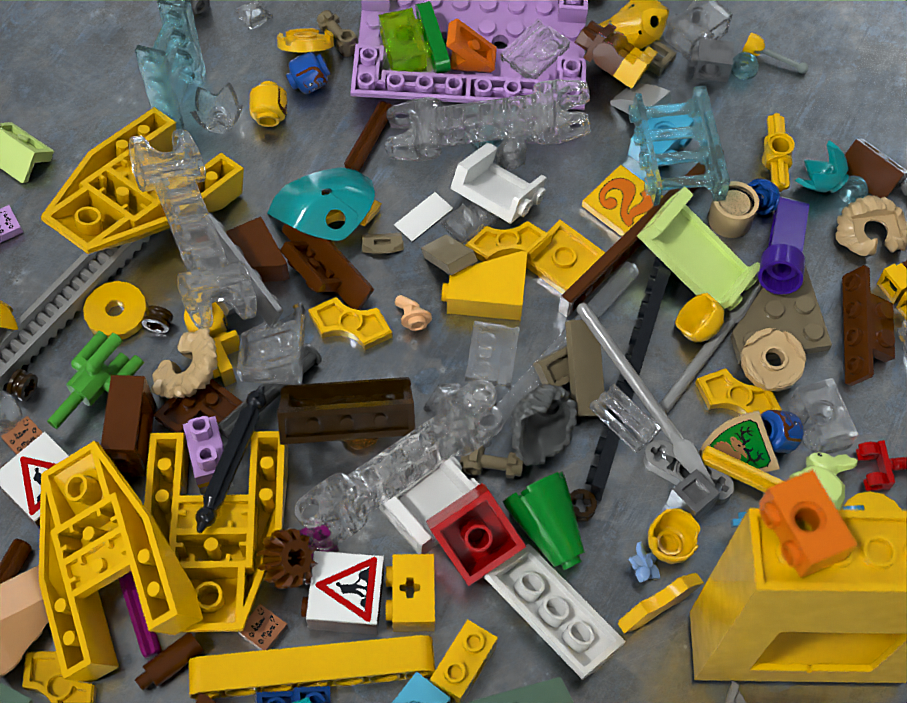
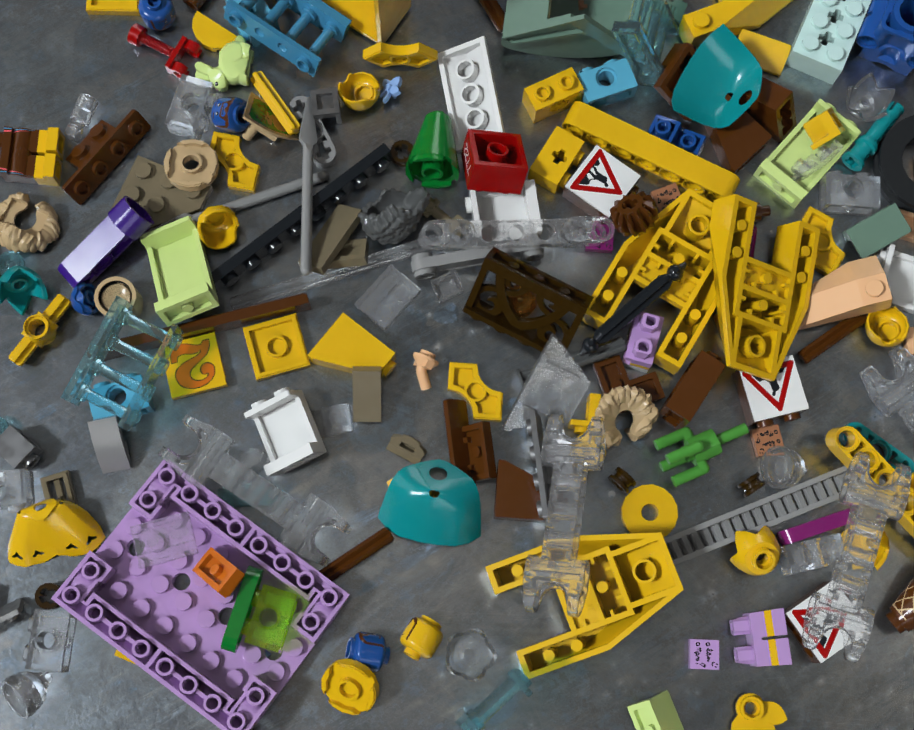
camera: 150 degrees left, 15 degrees up
dark tan bar [317,10,358,57] -> none
white sticker [394,192,453,241] -> none
yellow tile [465,221,552,262] -> none
reddish brown hips [574,20,658,89] -> none
clear tile [589,384,661,453] -> none

